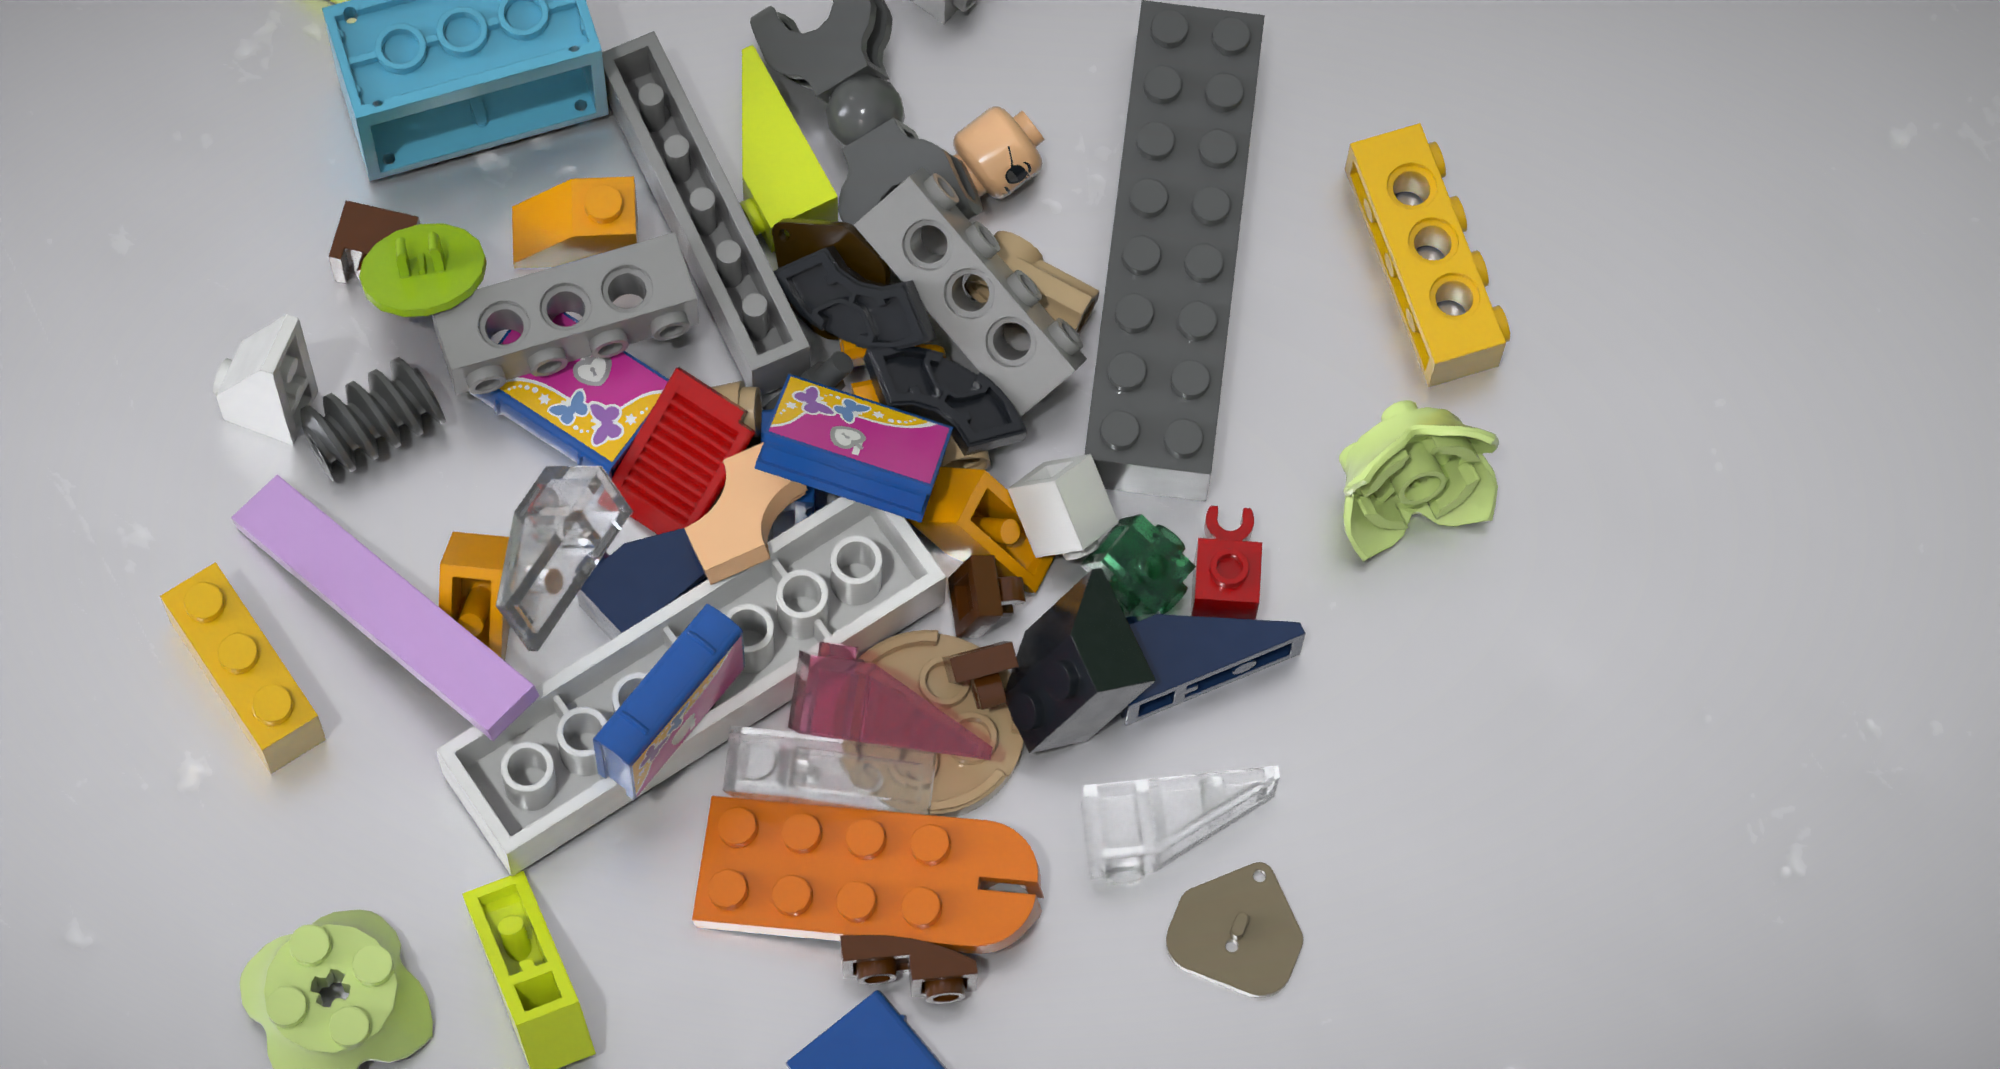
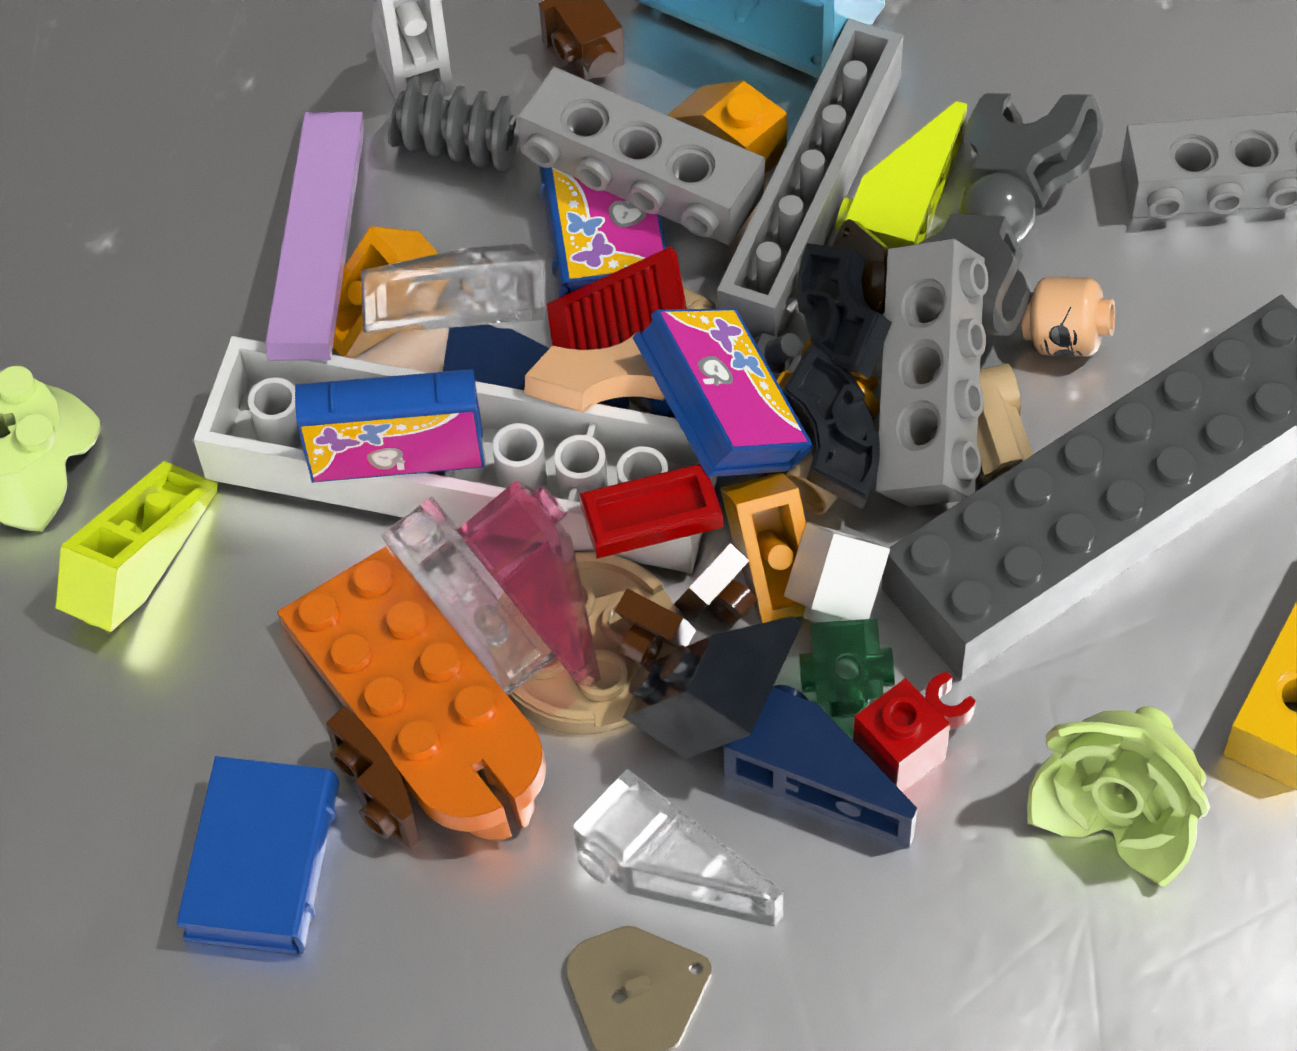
camera: 55 degrees right, 10 degrees down
yellow brick [160,562,326,774] -> none
lime piece [359,223,487,317] -> none
none -> red tile [579,464,723,559]

